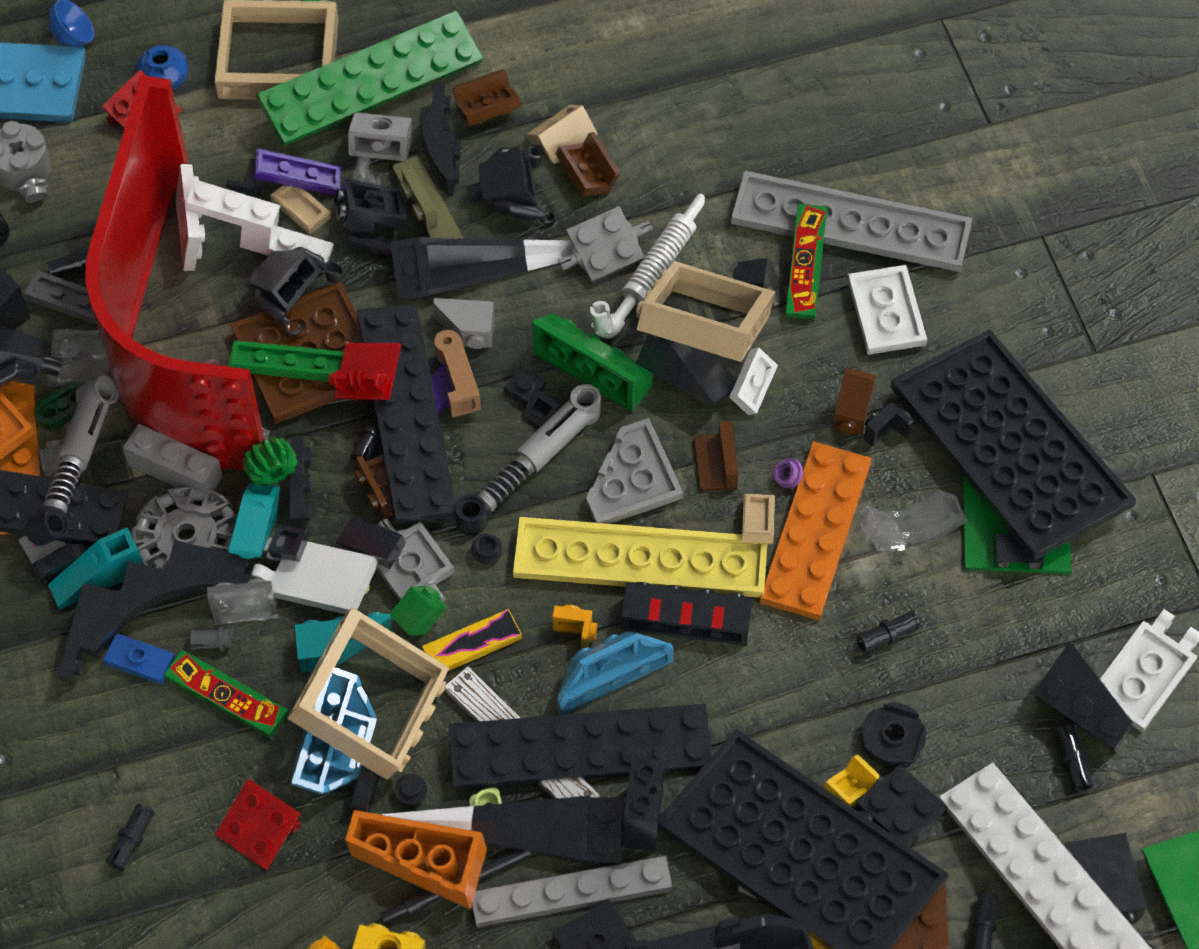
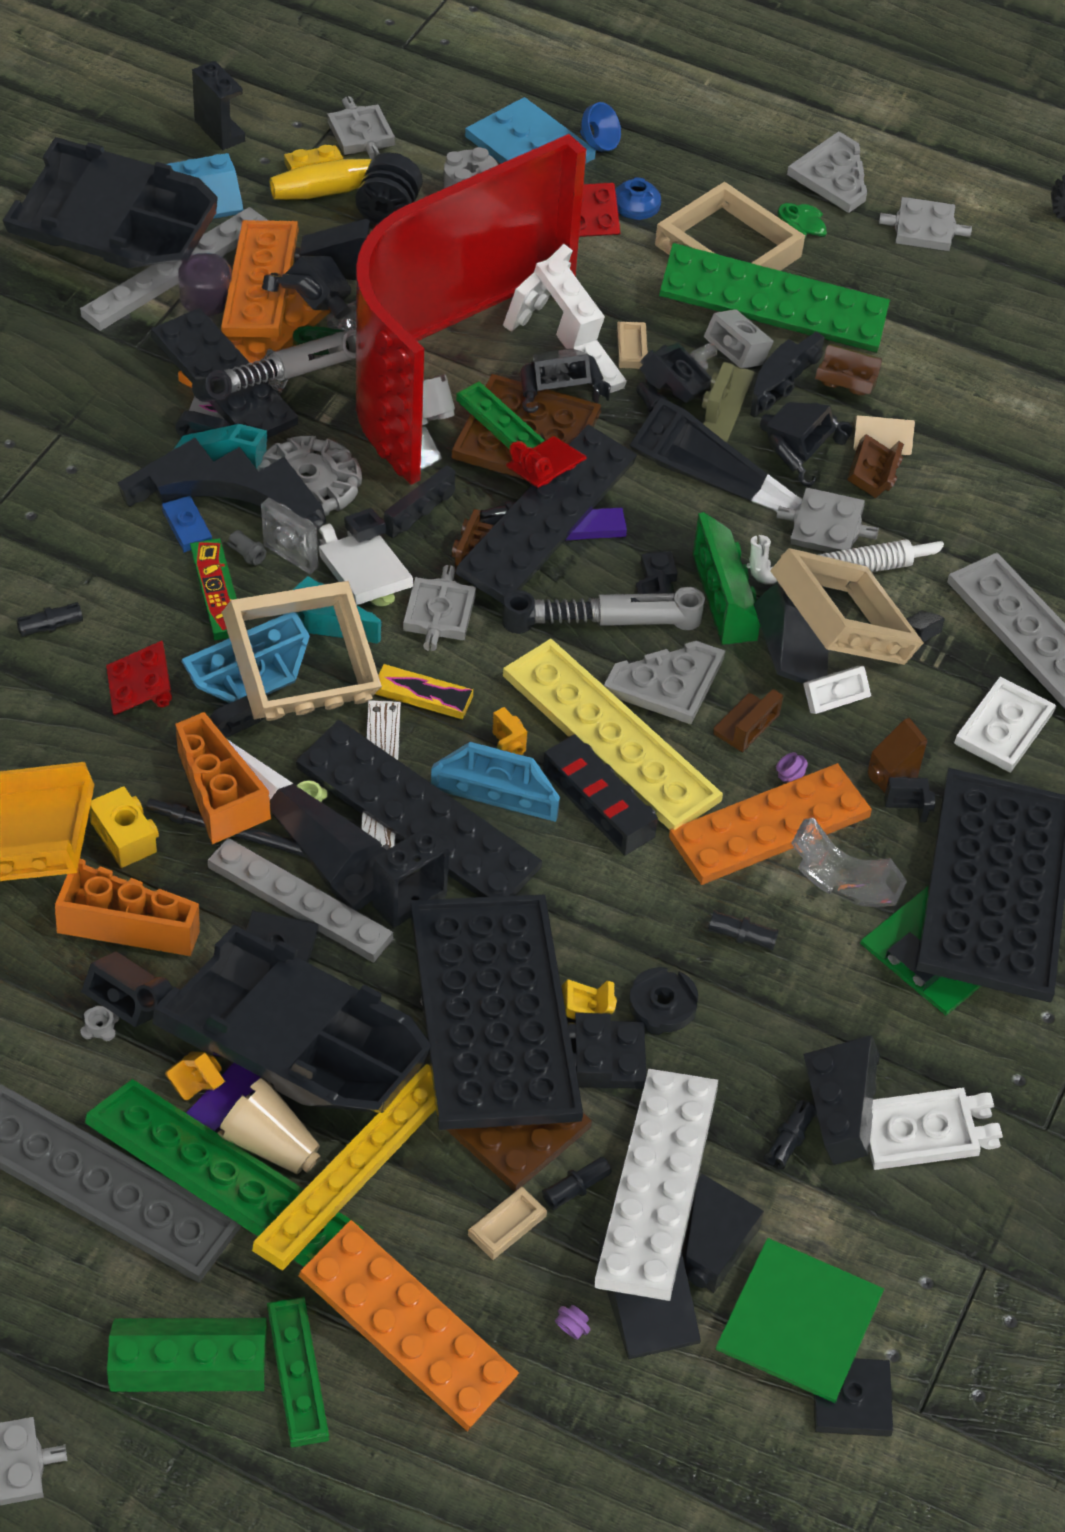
camera: 40 degrees right, 10 degrees down
light grey brick [123,424,223,494] -> none
black bracket [225,159,268,199] -> none
teal slope [229,482,280,559] -> none
green gear [242,437,298,487] -> none
dark purple tile [253,149,341,196] -> none
black slope [336,517,406,569] -> none
green brick [390,586,447,636] -> none
black plate [394,774,427,806] -> none
light grey slope [434,298,495,349] -> none
medium nougat leg [434,330,481,418] -> none
black plate [471,534,503,564] -> none
tan tile [742,494,775,544] -> none
tile [786,204,827,320] -> none

